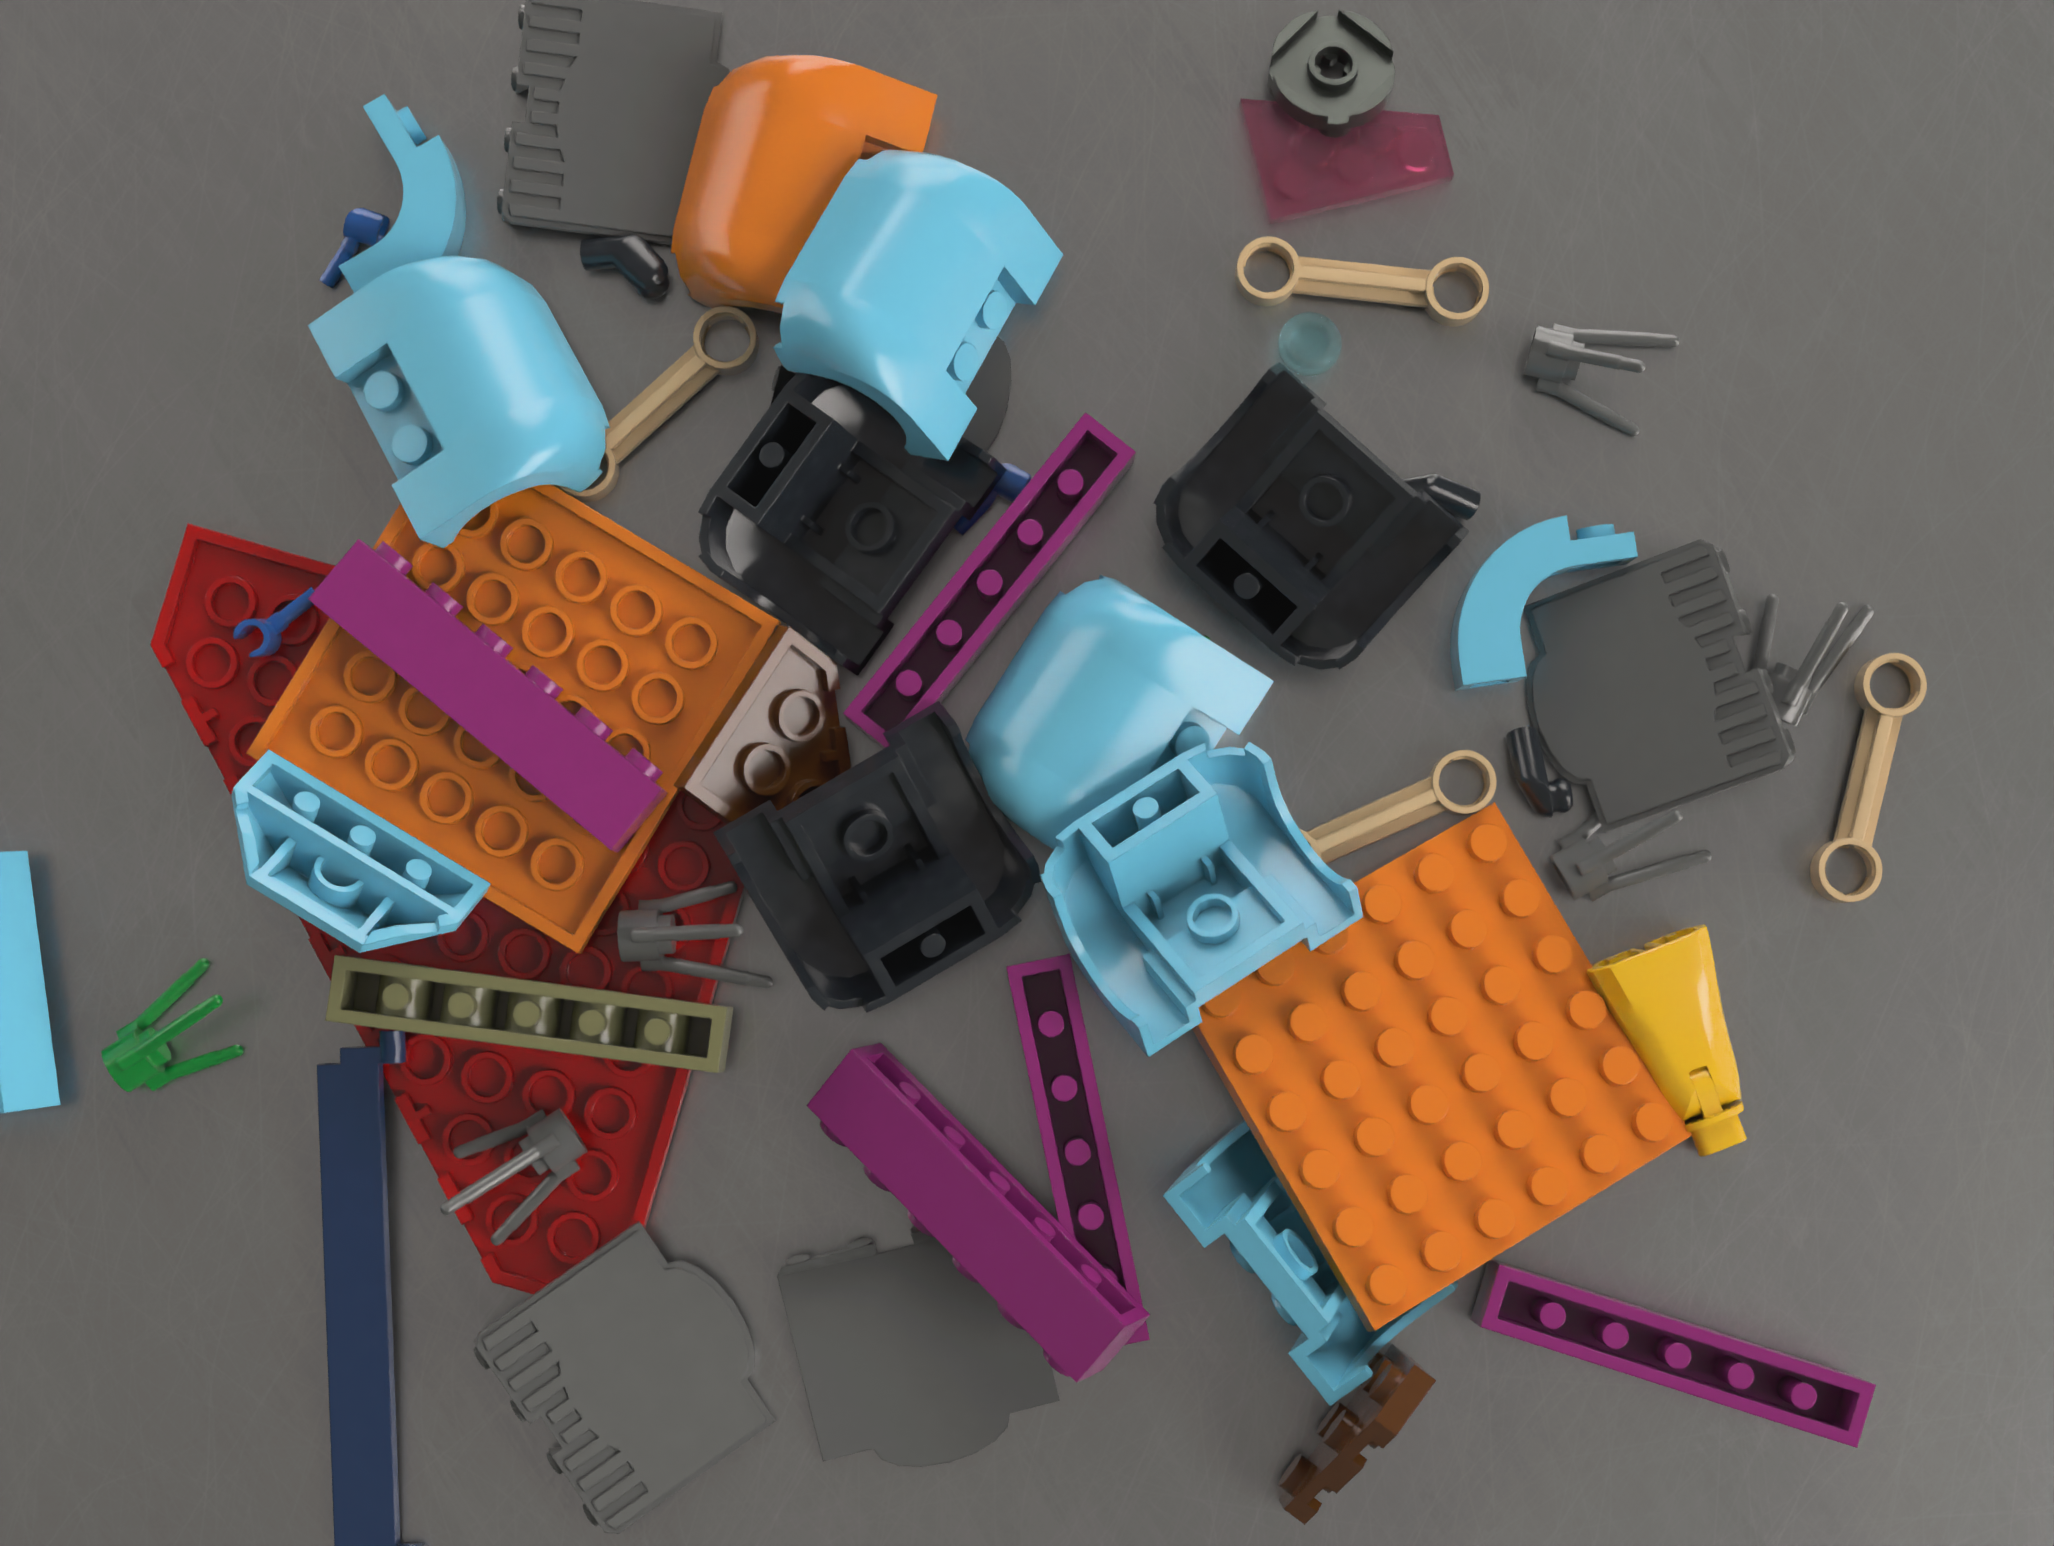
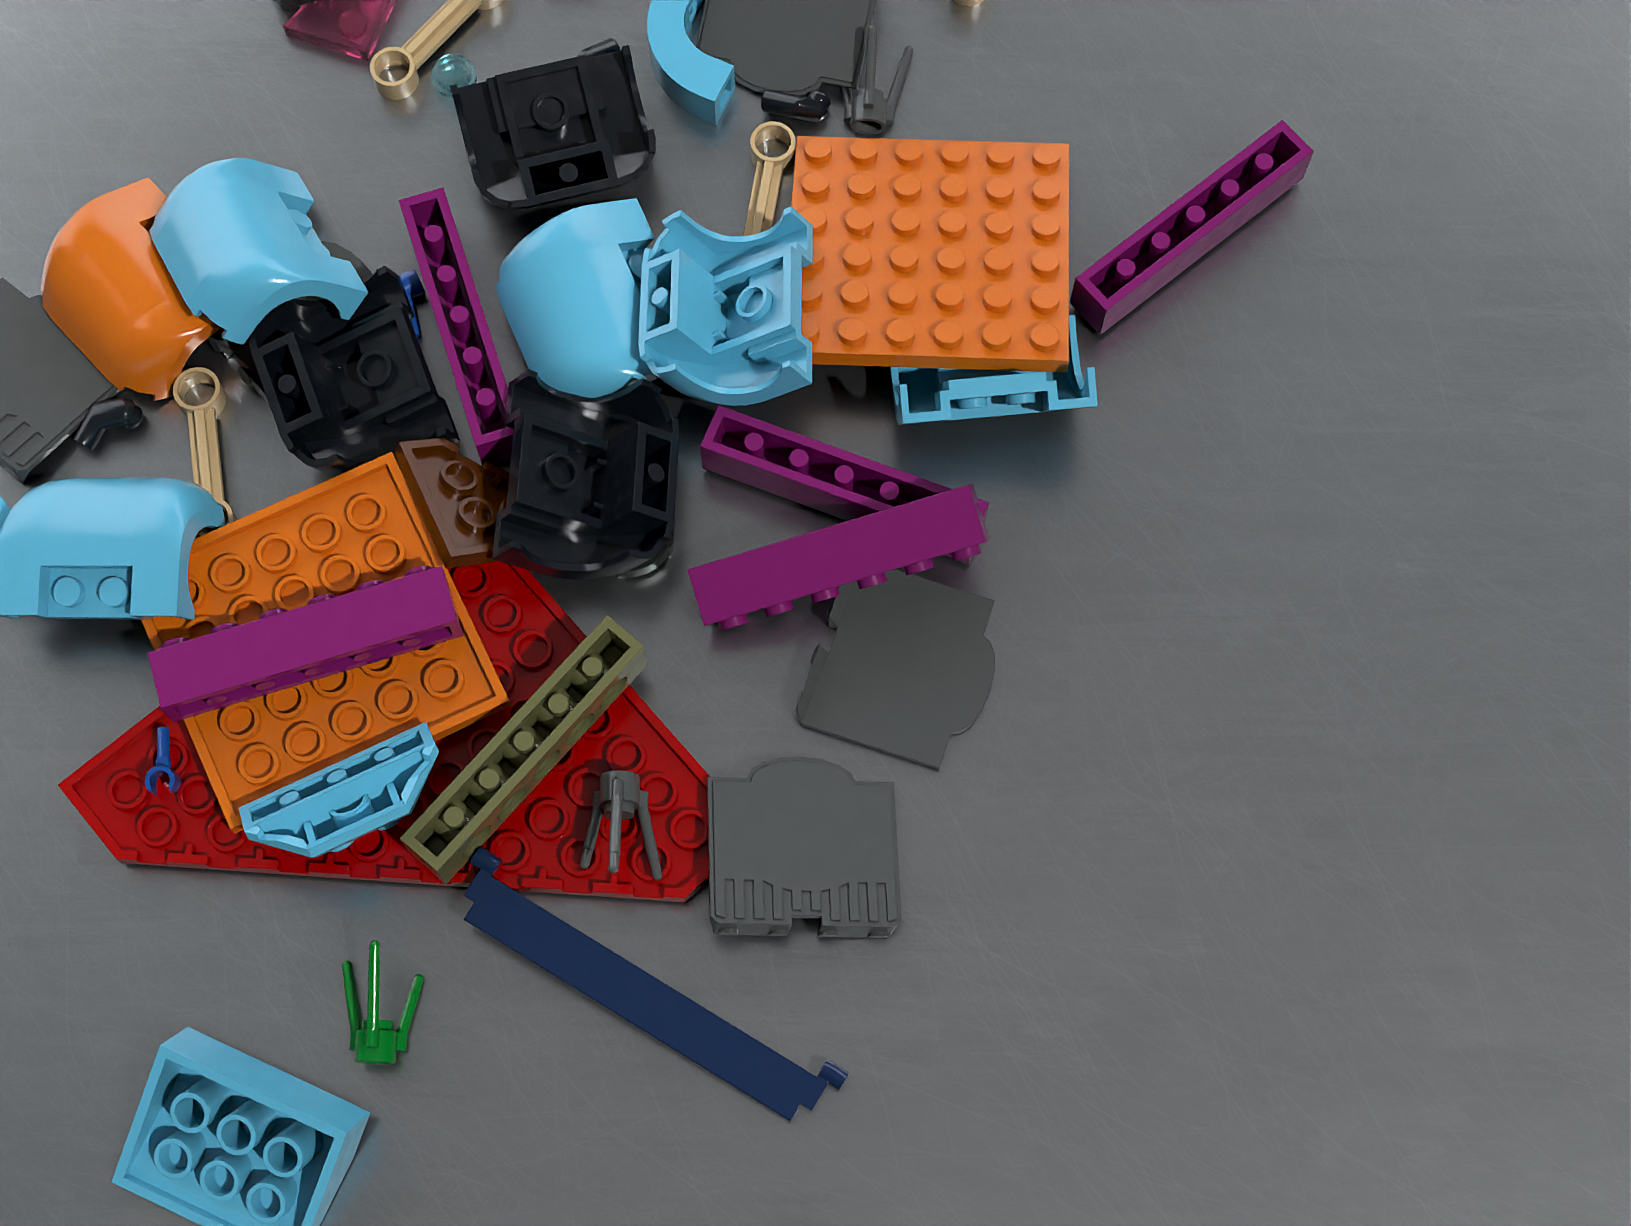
camera: 55 degrees left, 15 degrees down
dark grey plant [617,881,773,988] -> none
reddish brown plate [1278,1344,1436,1525] -> none
yellow piece [1586,924,1747,1157] -> none

